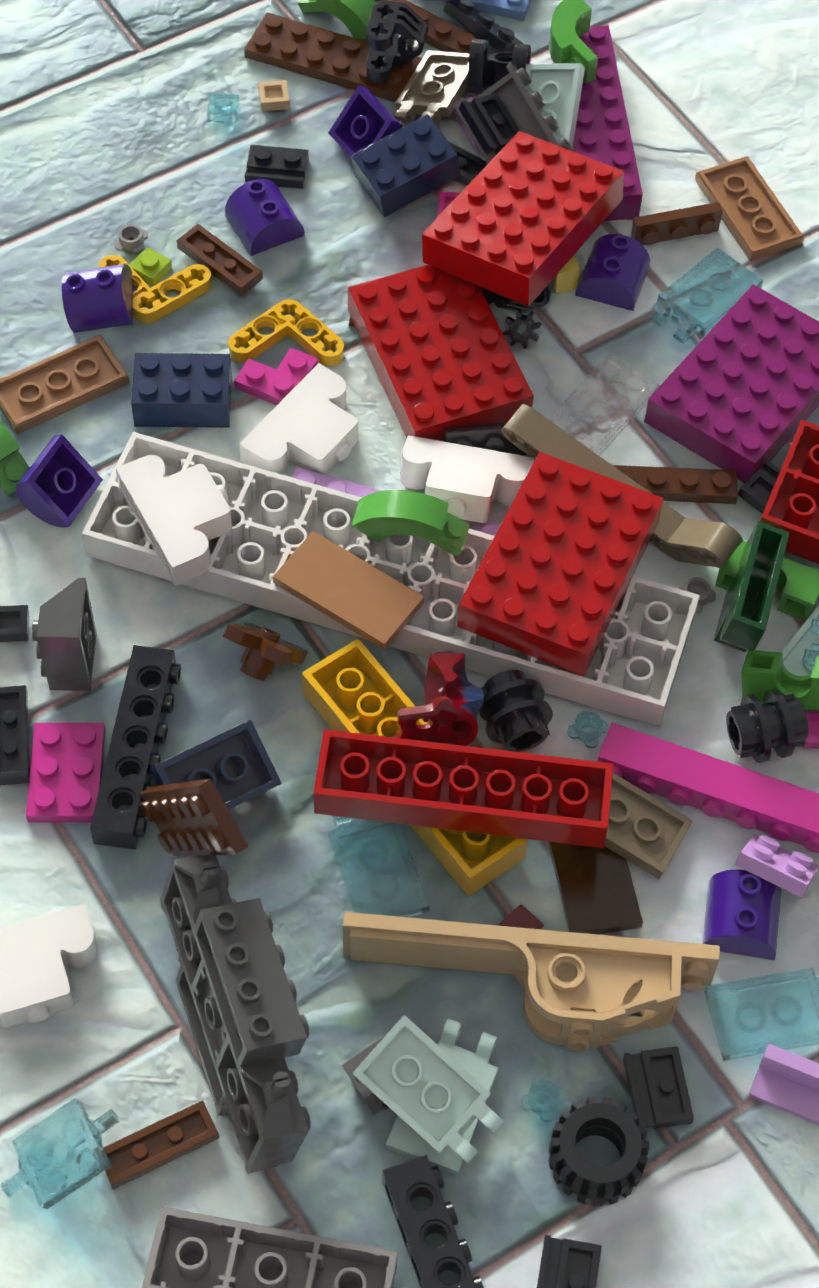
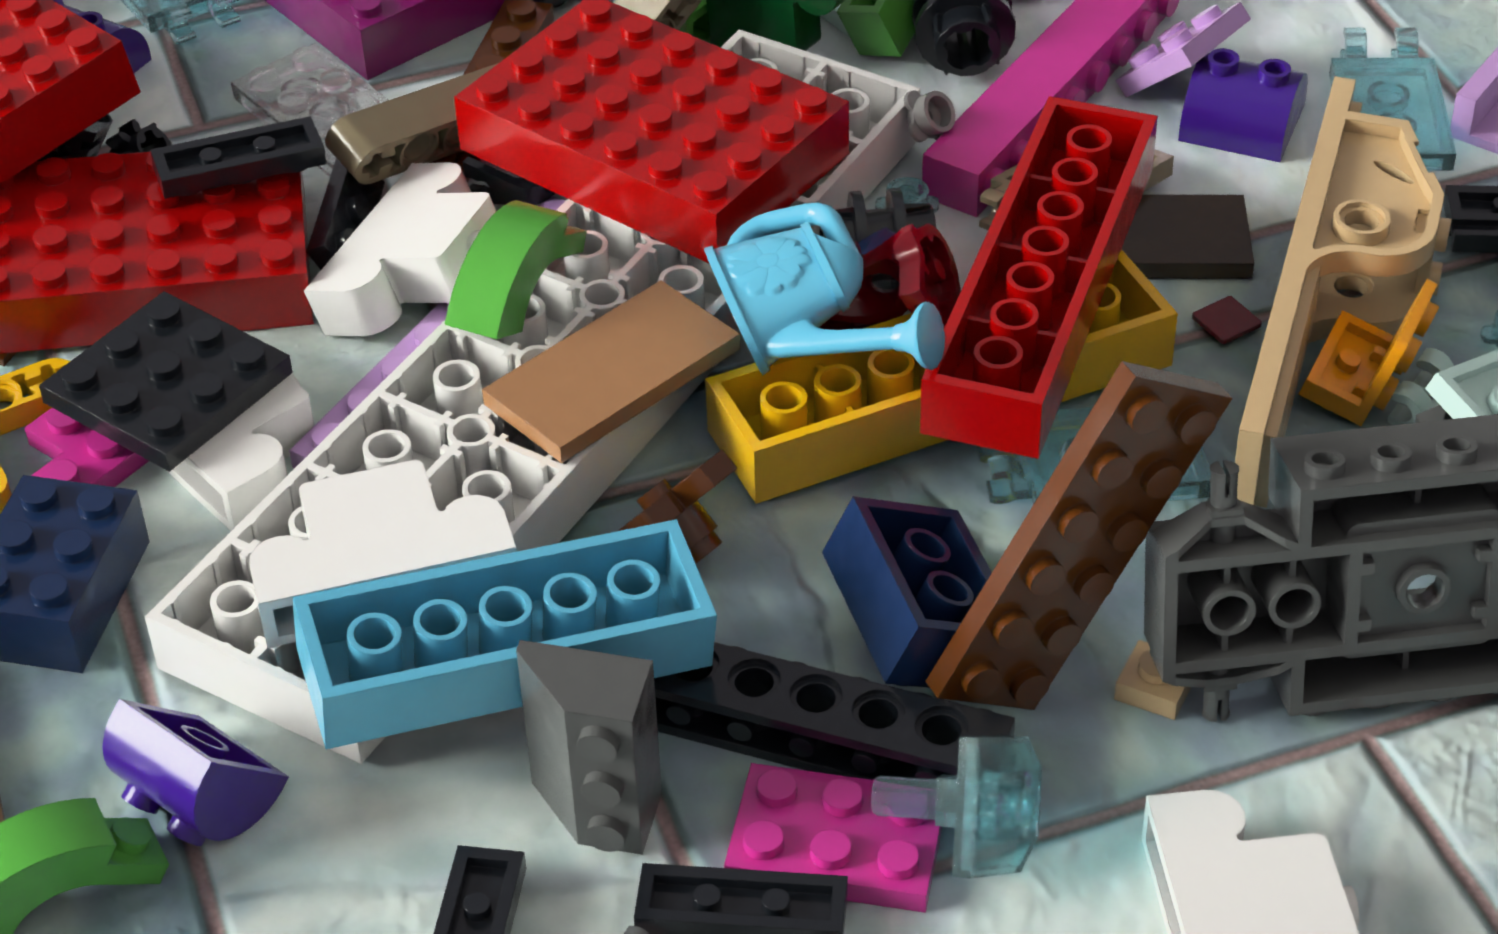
camera: 75 degrees left, 15 degrees down
none -> black plate [39,291,293,472]
none -> black plate [150,116,326,199]
none -> medium azure brick [293,519,717,749]
none -> medium azure piece [704,202,945,375]
none -> clear light blue piece [871,734,1042,879]
none -> light grey plate [904,90,955,143]
none -> light orange bracket [1298,278,1439,426]

